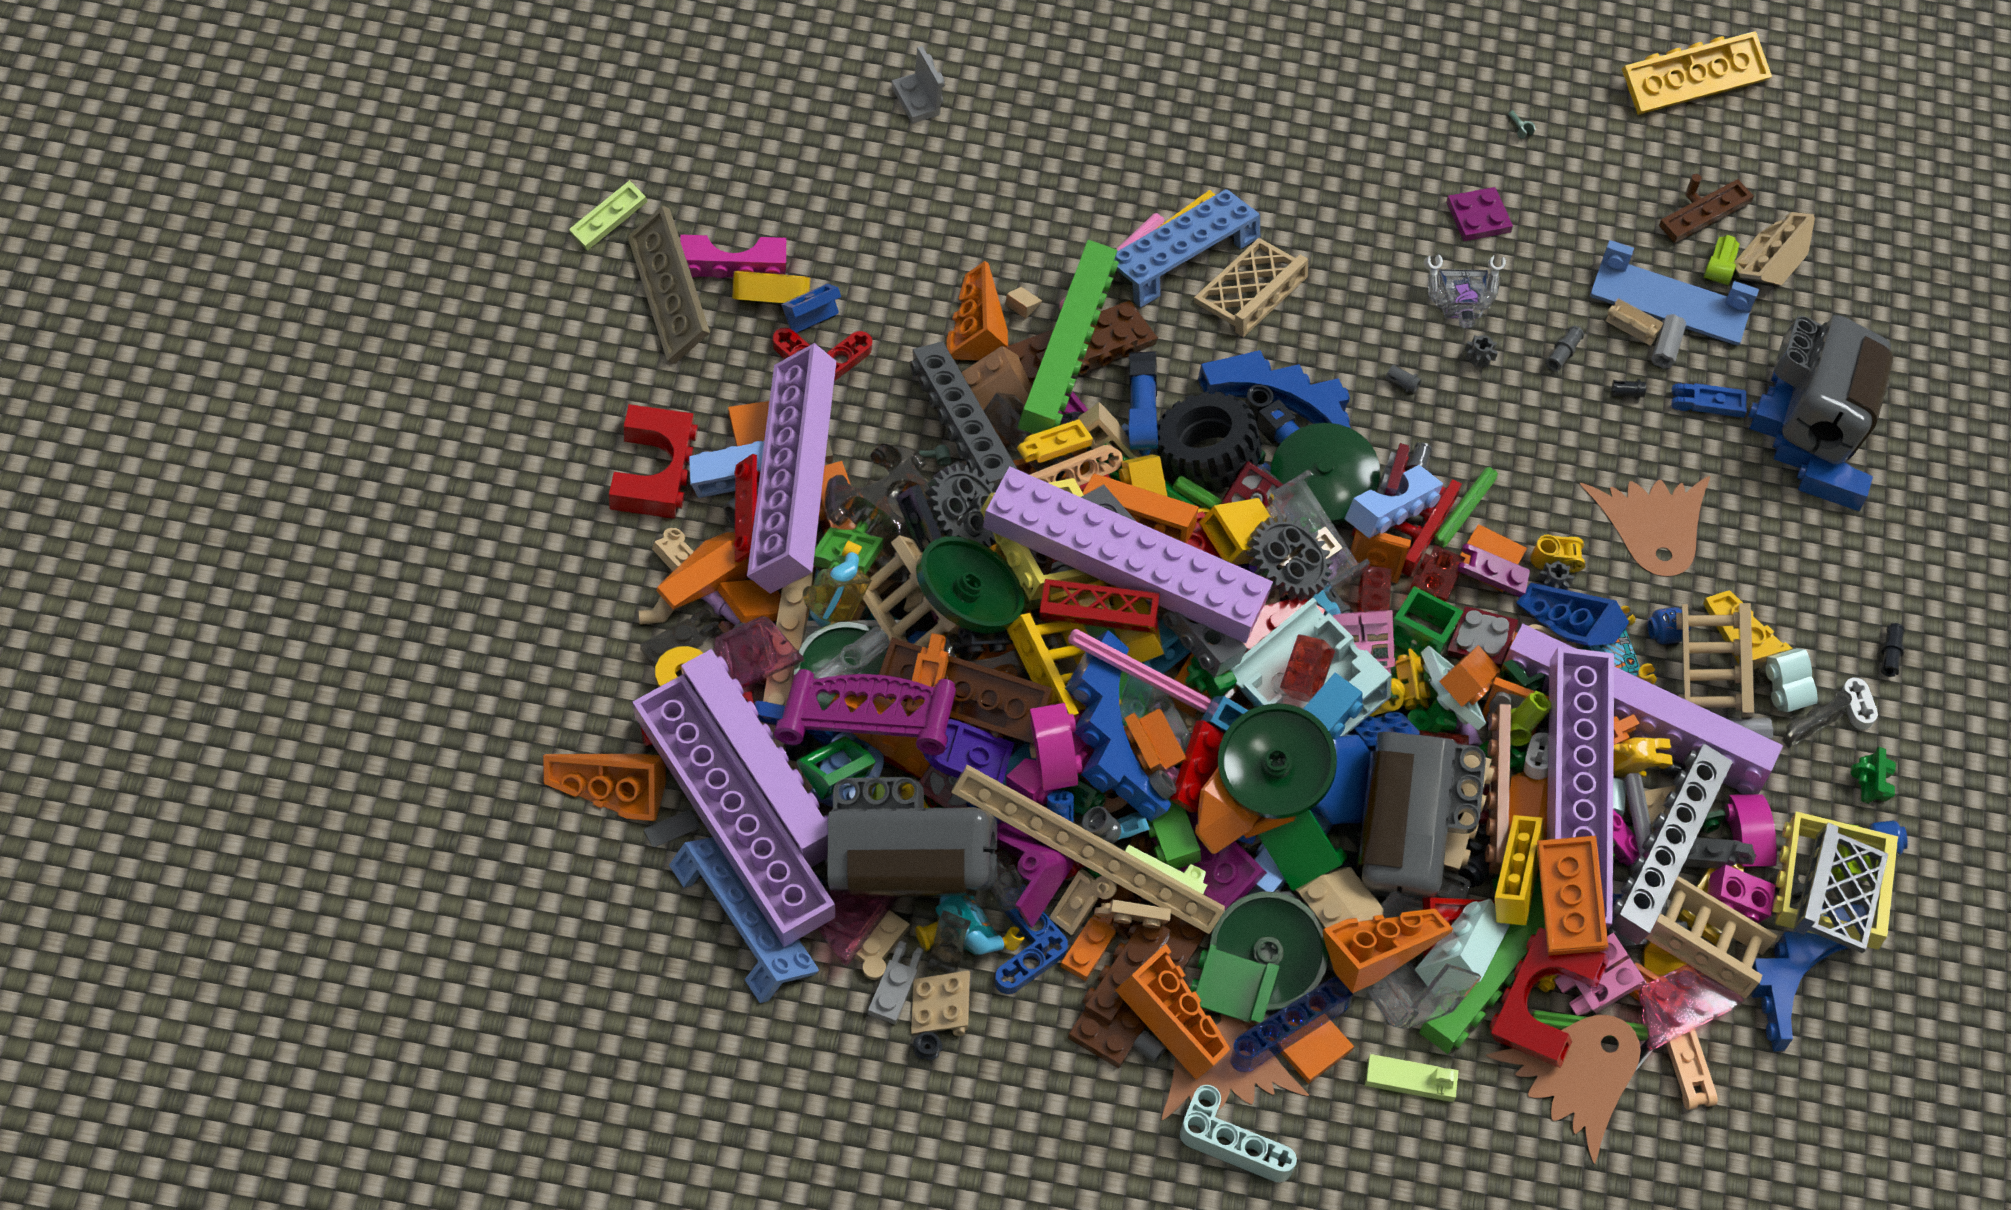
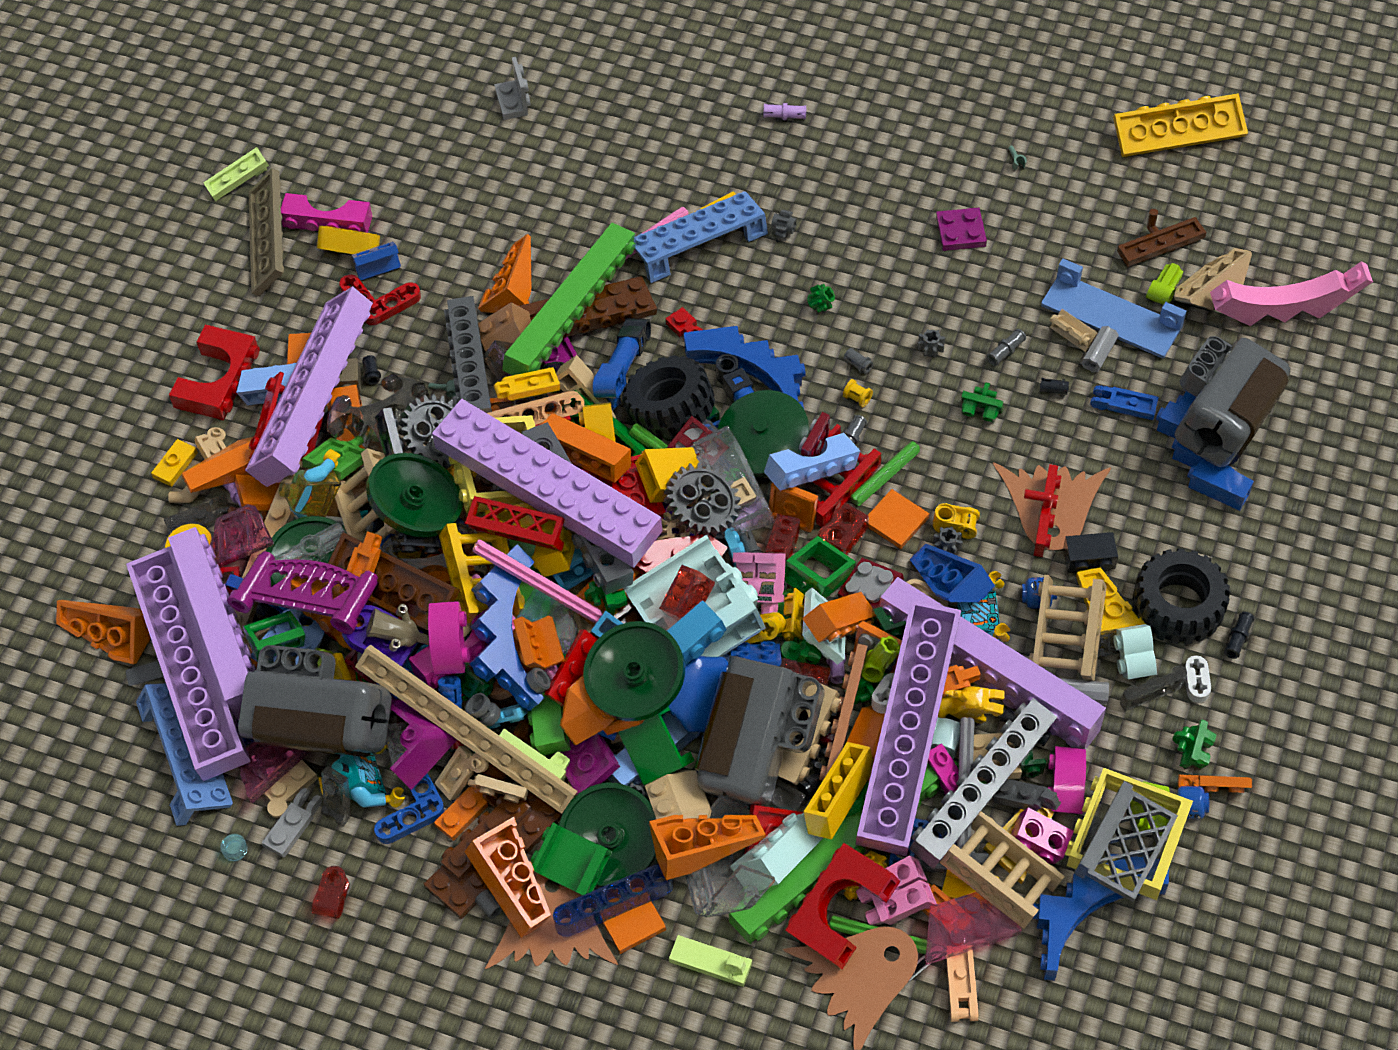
camera: 20 degrees right, 0 degrees up
tan hinge [911,971,970,1036] -> none
black plate [913,1032,943,1061] -> none
tan slope [1005,287,1042,319] -> none
light aqua beam [1180,1085,1297,1183] -> none
tan fence [1194,238,1308,337] -> none
clear torso [1424,255,1506,328] -> none
hinge [1458,544,1530,597] -> none
orange tile [1537,836,1609,955] -> none
none -> yellow plate [151,439,198,487]
none -> clear light blue tile [220,834,248,861]
none -> clear red piece [312,866,350,919]
none -> black pin [362,355,381,385]
none -> dark tan piece [366,604,429,651]
none -> red plate [665,307,703,337]
none -> lavender pin [763,103,806,120]
none -> dark grey gear [771,210,797,238]
none -> green gear [807,284,835,312]
none -> yellow bush [843,379,873,408]
none -> green hips [961,382,1004,423]
none -> red plate [1024,464,1062,557]
none -> black brick [1063,532,1118,573]
none -> black tyre [1132,548,1231,644]
none -> orange hinge [1178,775,1252,793]
none -> bright pink arch [1210,261,1373,326]

